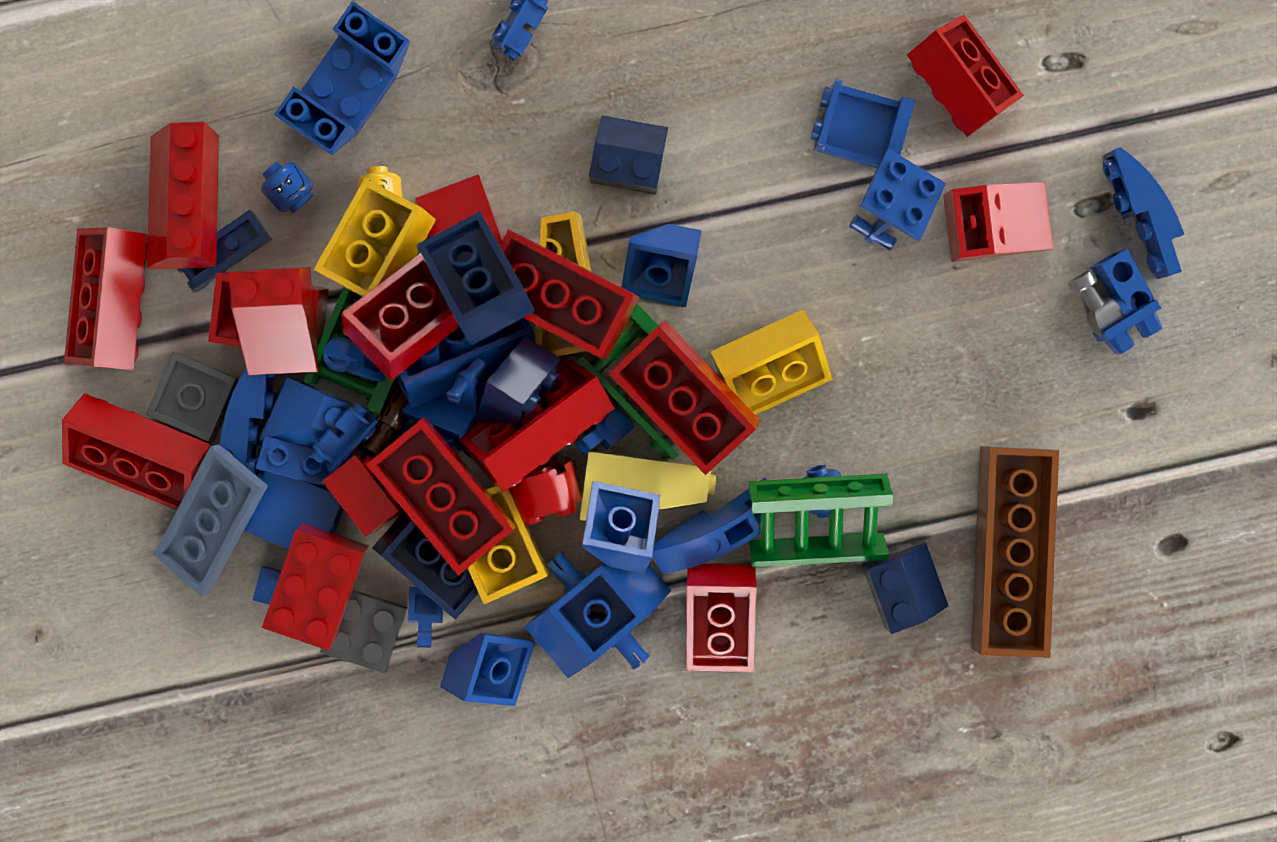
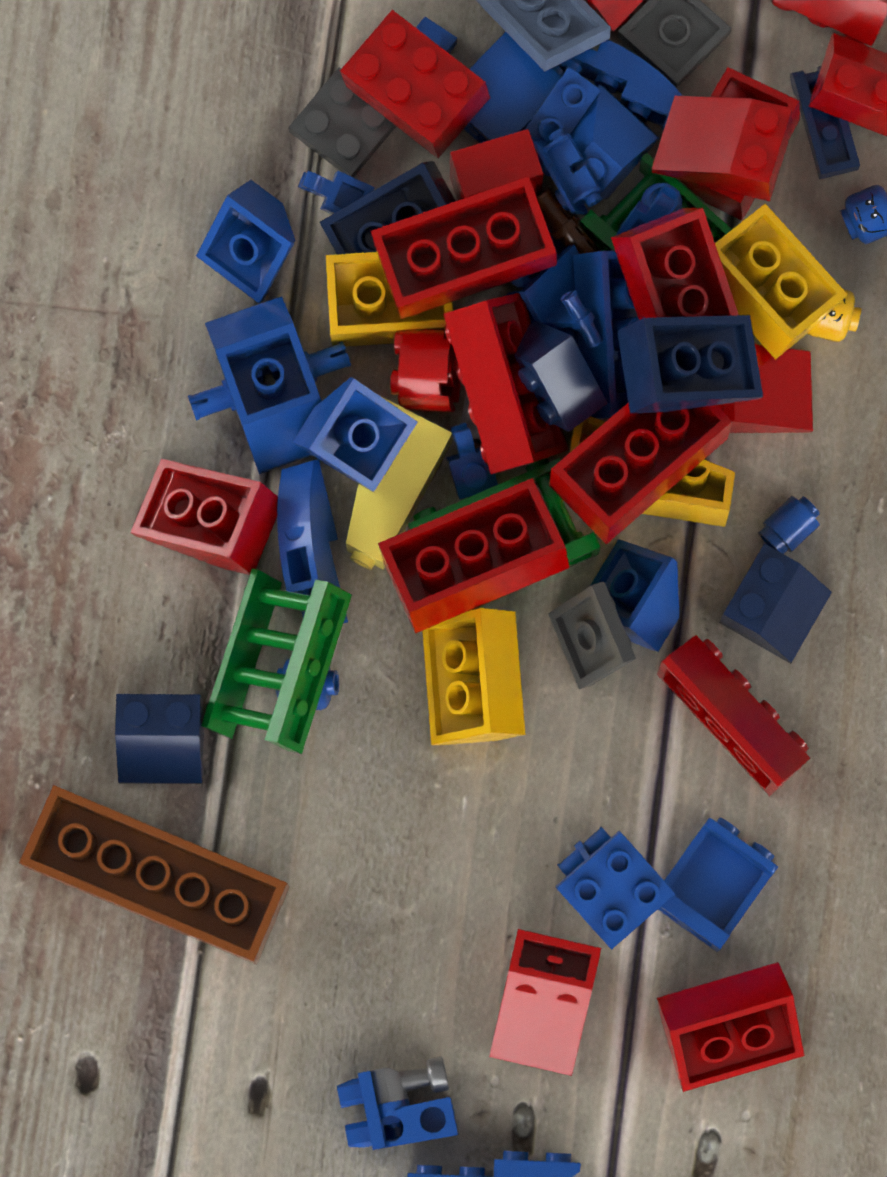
camera: 110 degrees right, 10 degrees down
none -> dark grey plate [548,582,636,690]
none -> red slope [657,635,810,797]
none -> blue brick [758,496,820,554]

